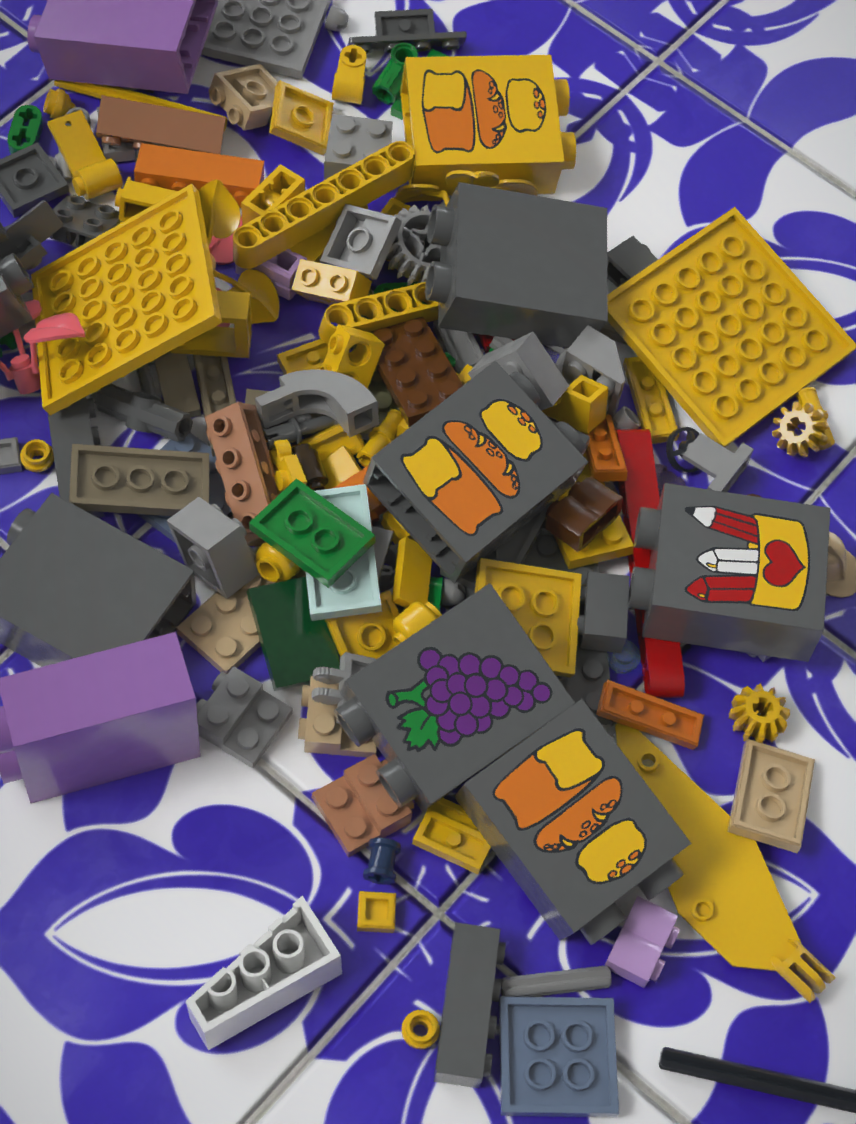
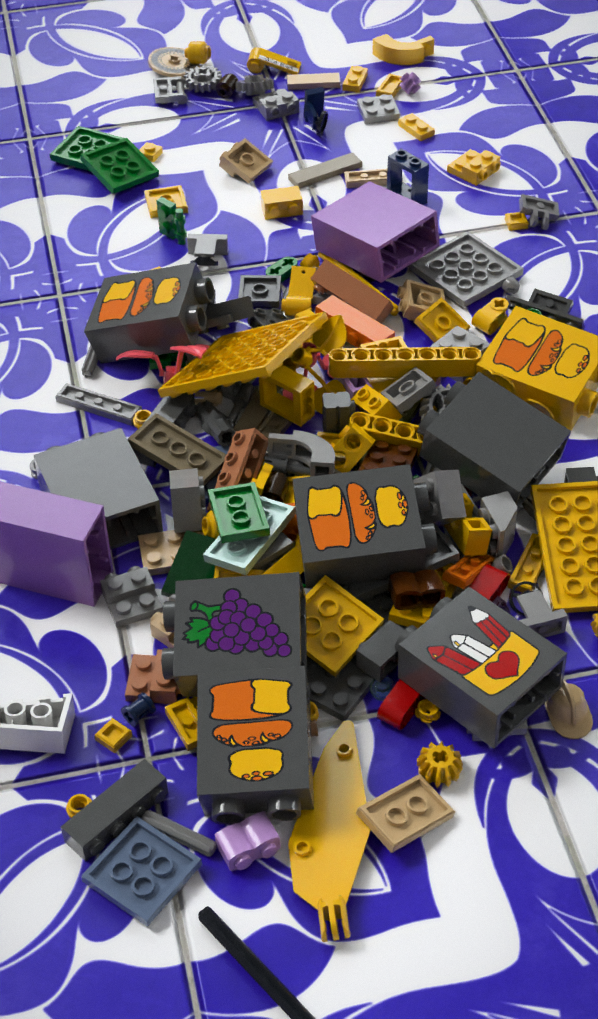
camera: 45 degrees right, 15 degrees down
orange tile [596,680,704,750] -> none
none -> dark grey brick [322,391,355,434]
none -> yellow plate [415,699,441,723]

